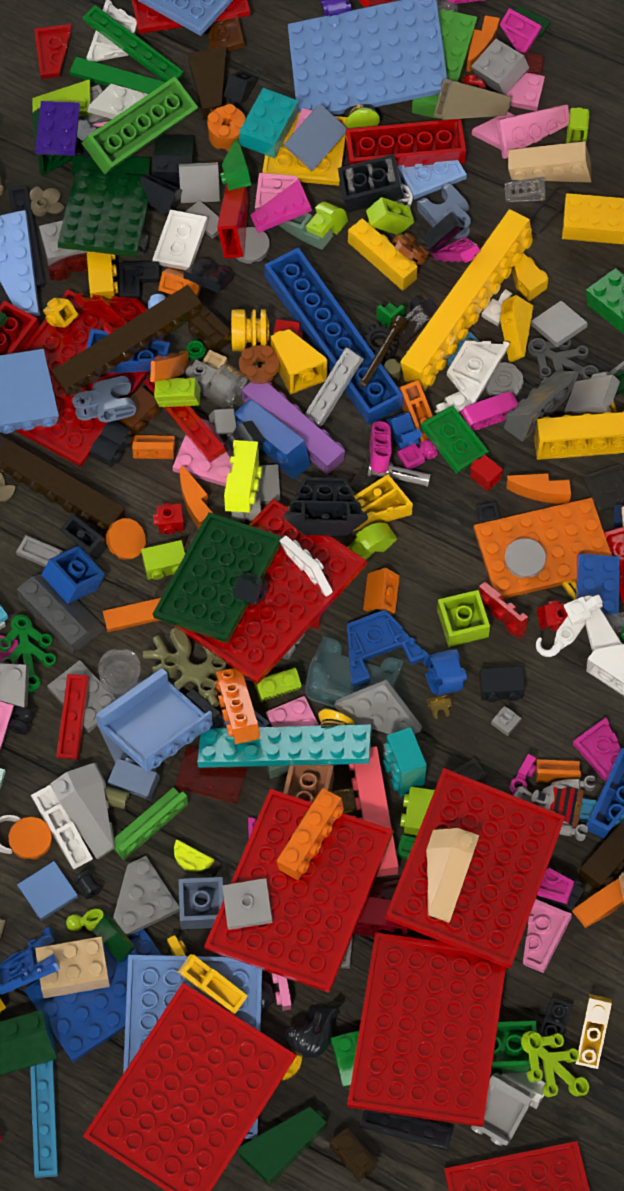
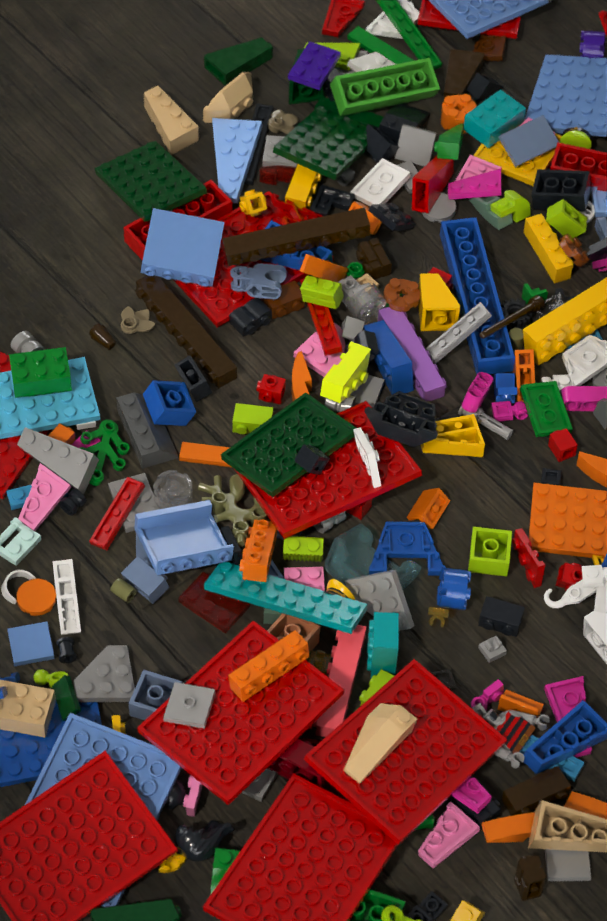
camera: 20 degrees right, 10 degrees down
light grey tile [16,535,63,567] -> none
light grey wedge [50,763,115,859] -> none
orange tile [106,518,146,560] -> none
bright green fence [113,787,188,860] -> none
orange panel [132,435,175,459] -> none
neon yellow plate [174,840,214,872] -> none
yellow slope [177,954,248,1014] -> none
yellow wheel [232,309,269,352] -> none
lime brick [347,522,397,560] -> none
light grey tile [505,538,546,578] -> none

